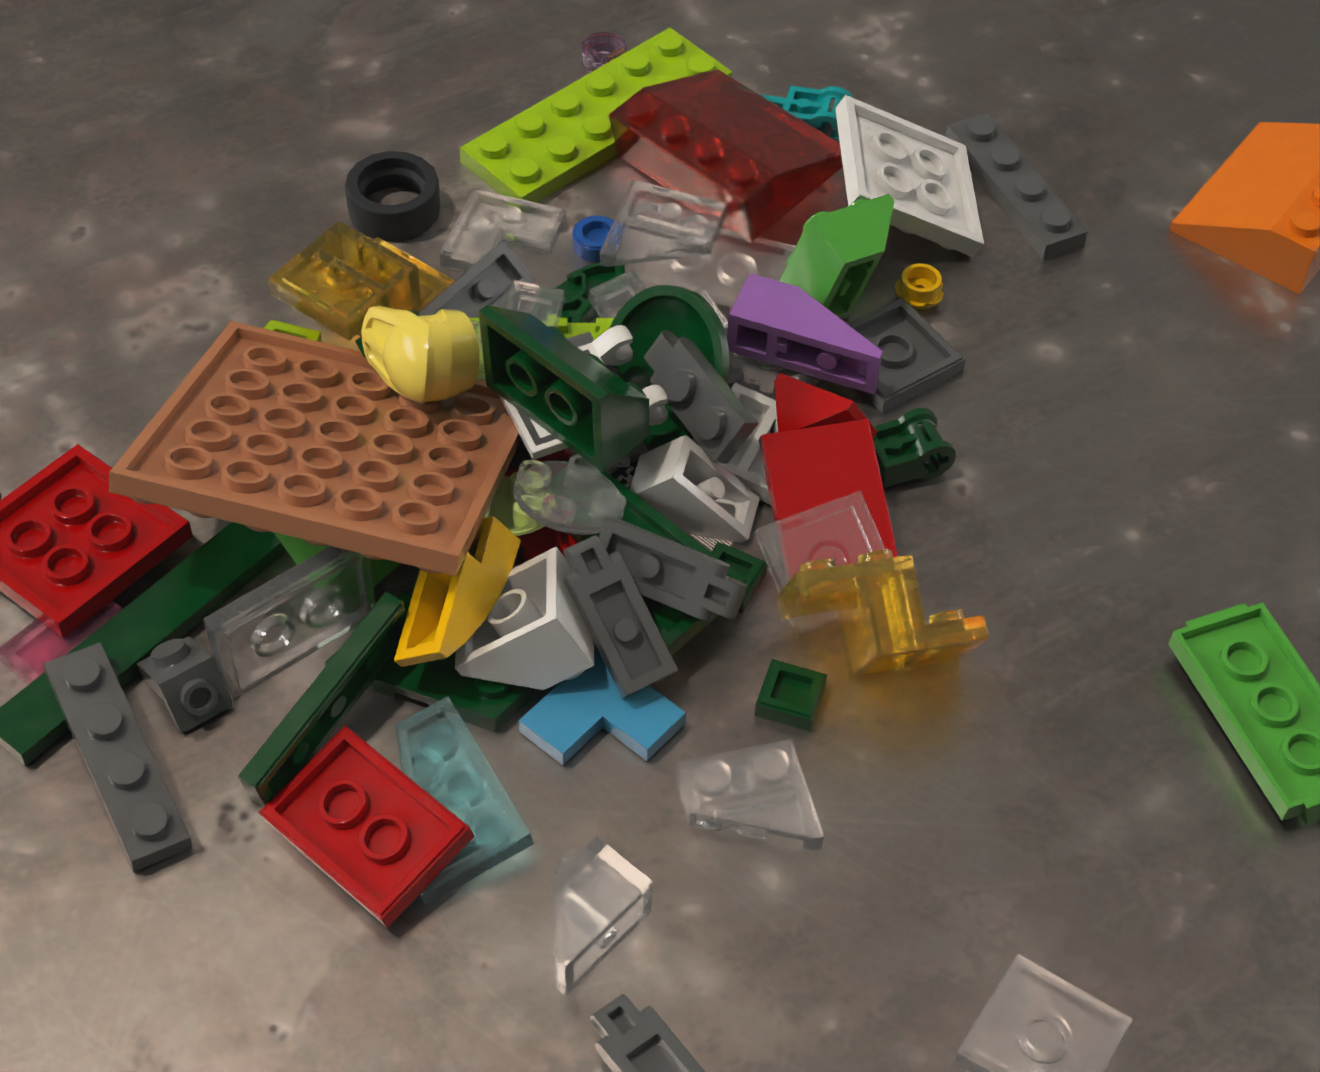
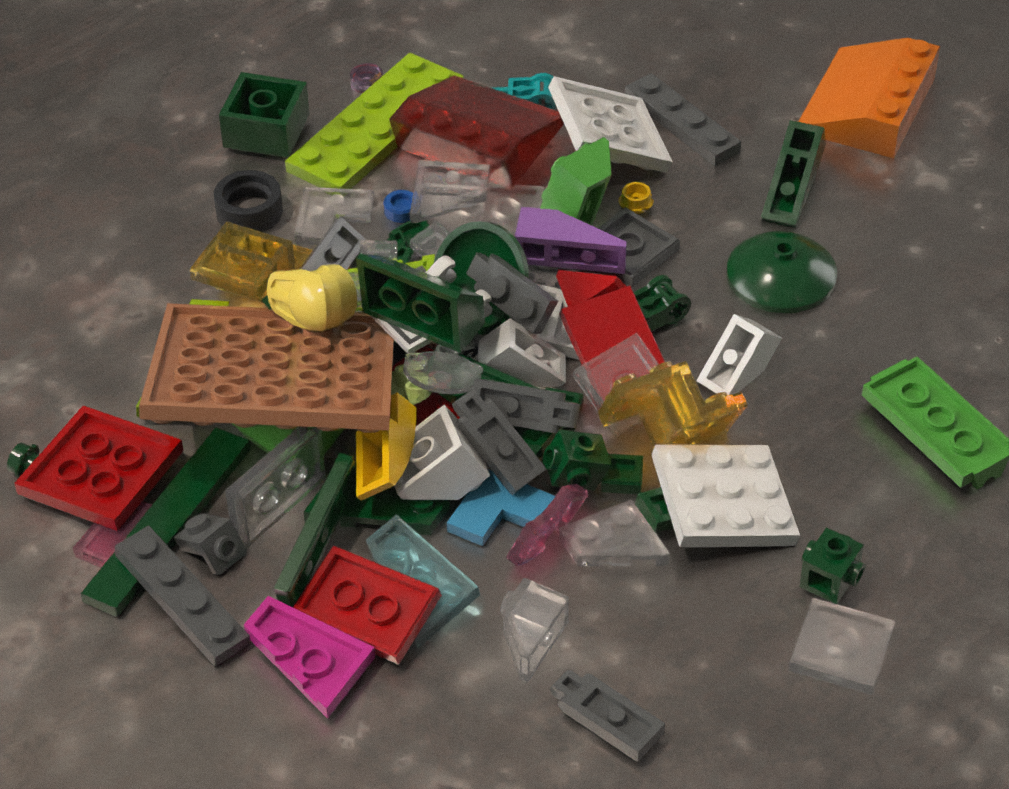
camera: 10 degrees left, 5 degrees down
none -> dark green brick [219,72,310,158]
none -> dark pink wing [244,596,375,719]
none -> clear pink tile [506,484,588,566]
none -> dark green brick [543,429,612,491]
none -> dark green plate [635,487,673,534]
none -> white plate [651,445,800,547]
none -> white slope [697,314,782,400]
none -> dark green dish [726,231,837,313]
none -> dark green slope [761,120,826,228]
none -> dark green brick [799,527,866,605]

